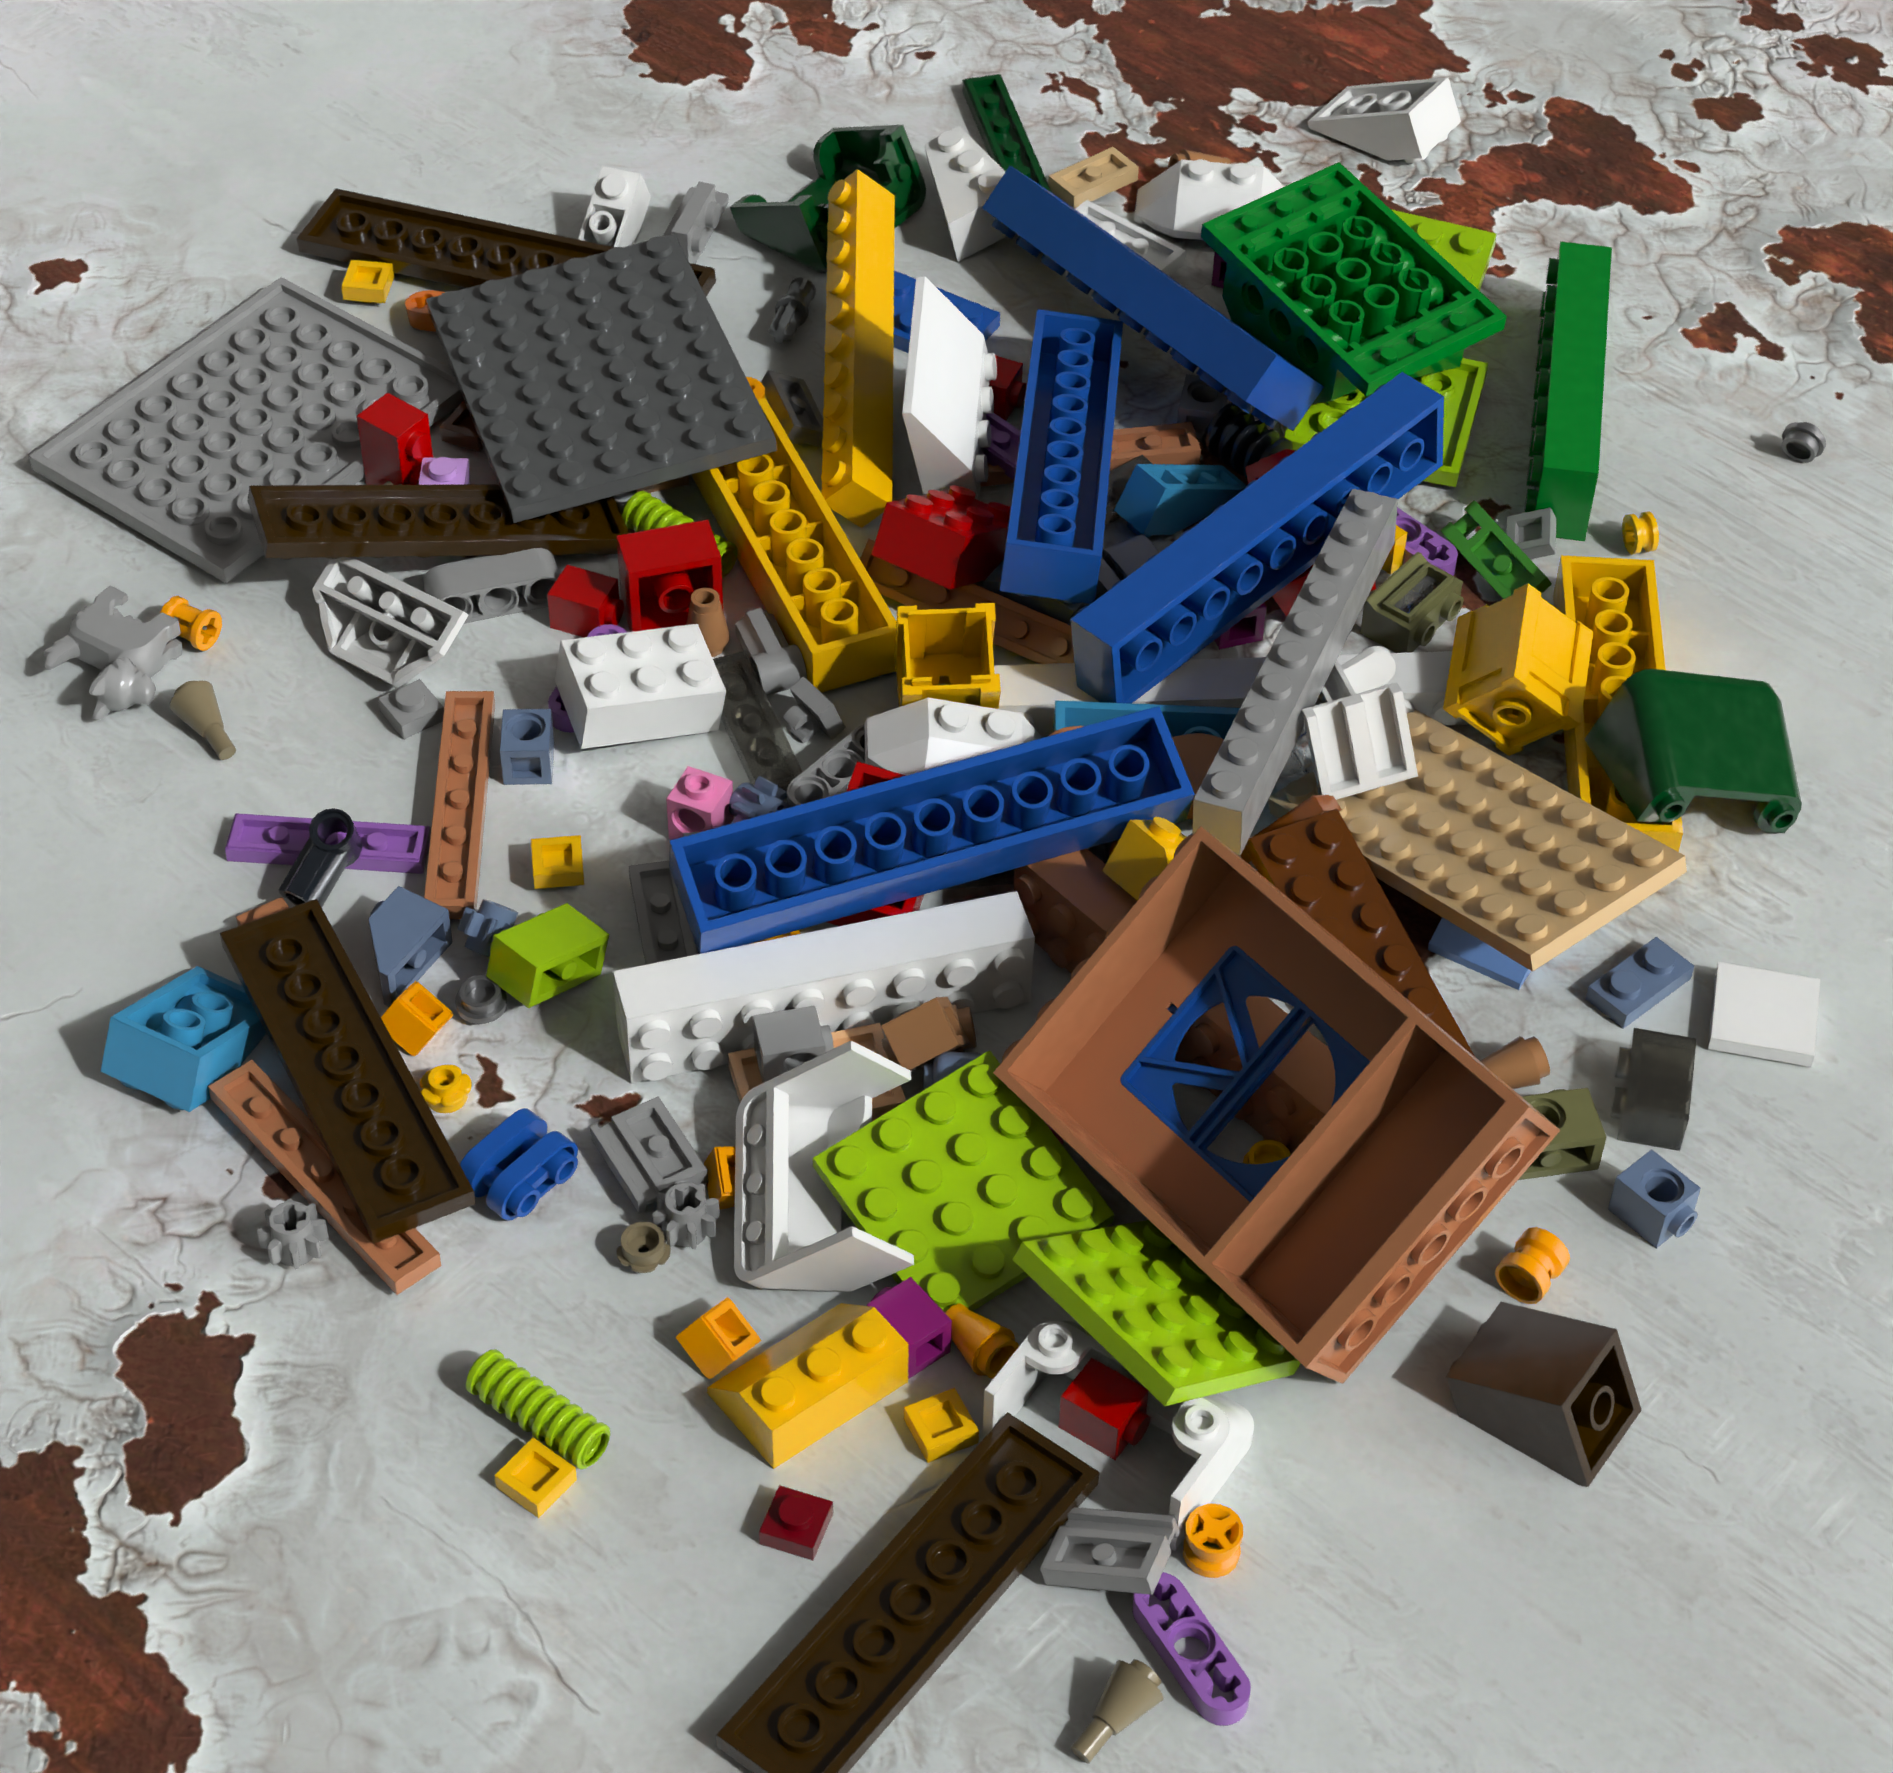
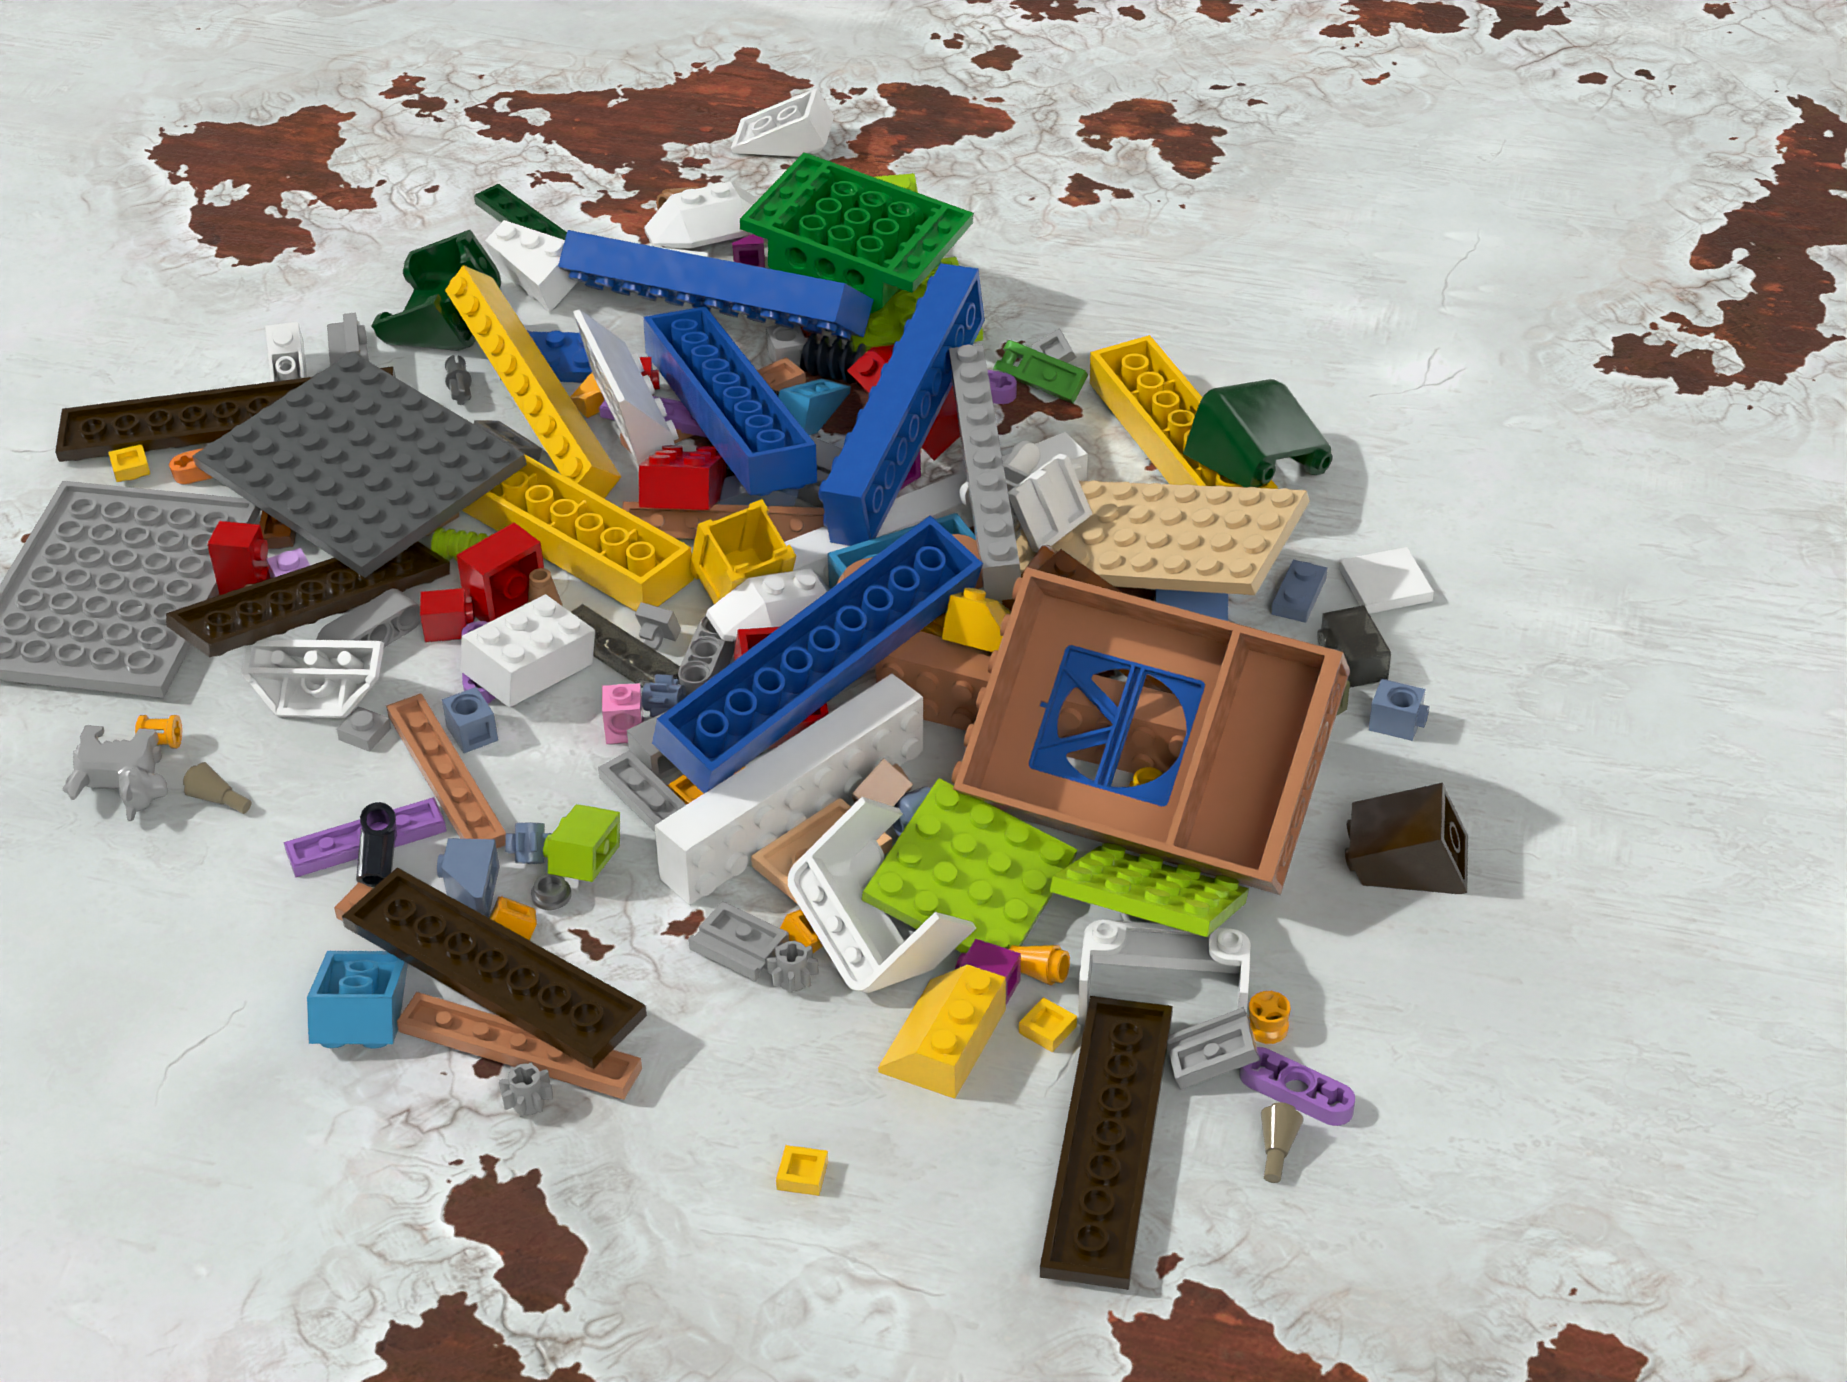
camera: 25 degrees left, 5 degrees down
yellow plate [420,1065,472,1113] -> none
blue brick [460,1108,578,1221] -> none
lime piece [466,1349,610,1470] -> none
yellow plate [531,835,584,889] -> none
dark tan plate [616,1222,671,1273] -> none
light orange slope [675,1297,761,1379] -> none
light grey piece [735,608,807,697] -> none
light grey brick [753,1006,834,1083] -> none
dark red plate [759,1485,833,1561] -> none
tan plate [1048,147,1139,209] -> none
red brick [1059,1358,1151,1460] -> none
olive window [1360,552,1464,653] -> none
yellow container [1443,583,1593,756] -> none
light orange wheel [1495,1227,1570,1304] -> none
green brick [1524,241,1612,541] -> none
yellow bush [1622,511,1659,555] -> none
flat silver plate [1782,422,1826,463] -> none

